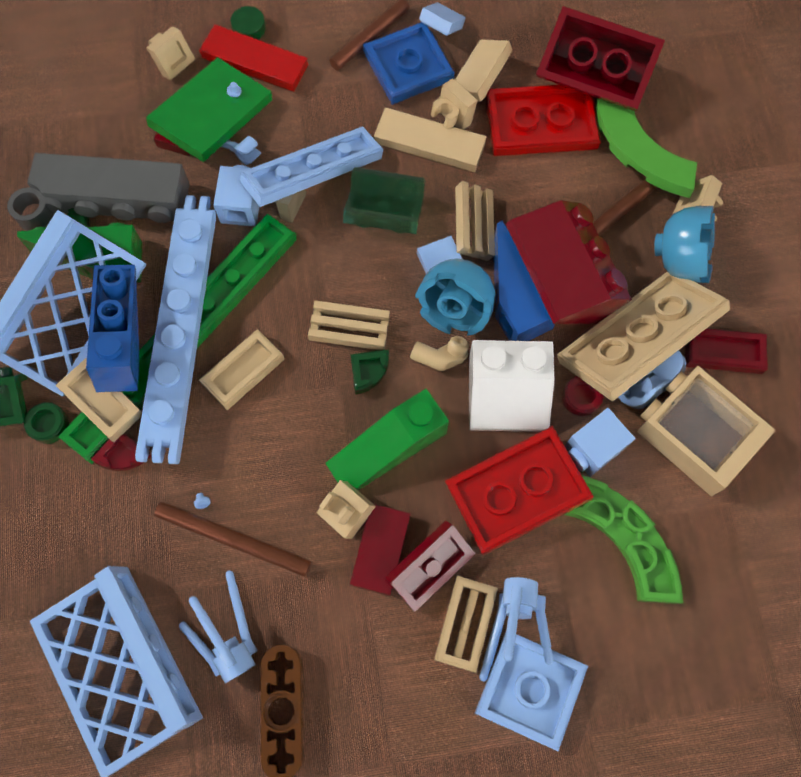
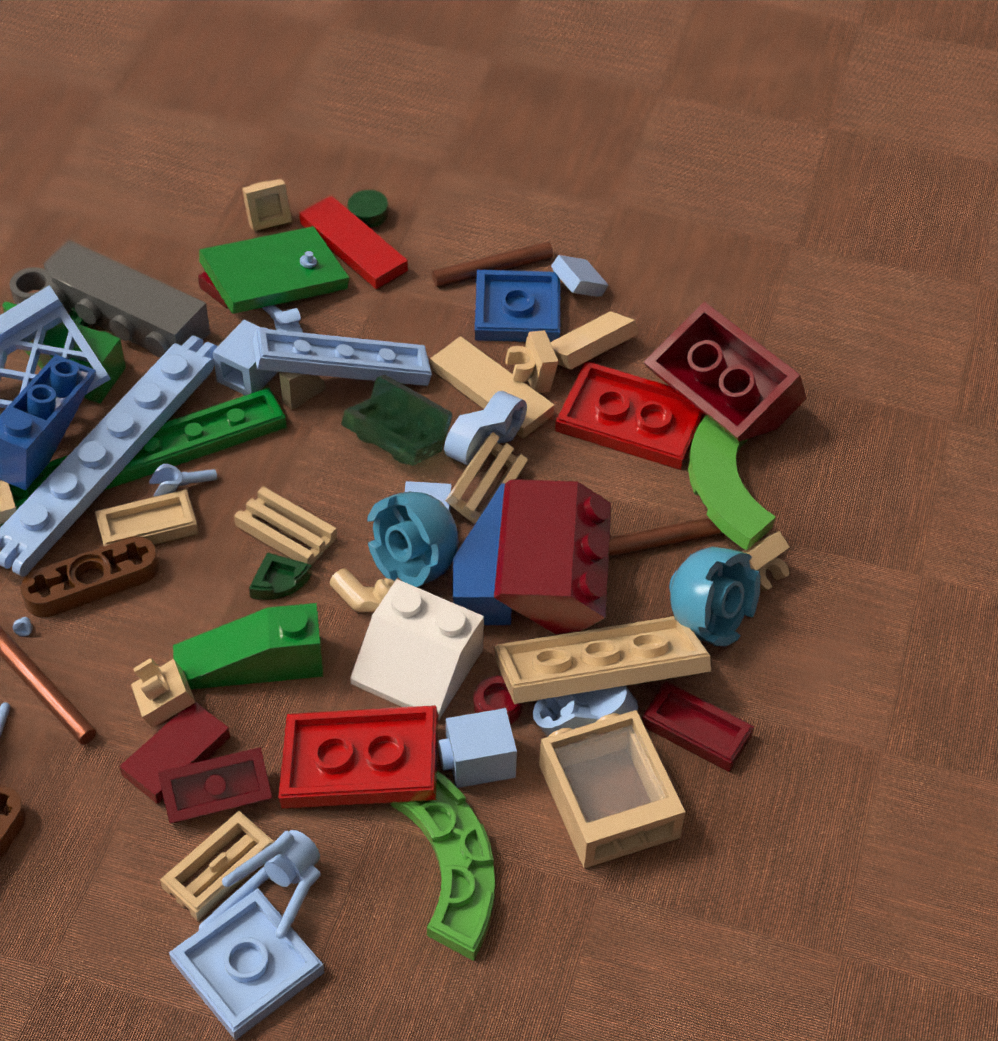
camera: 25 degrees right, 20 degrees down
none -> reddish brown beam [20,537,159,617]
none -> light blue hand [149,464,217,497]
none -> light blue piece [444,390,527,465]

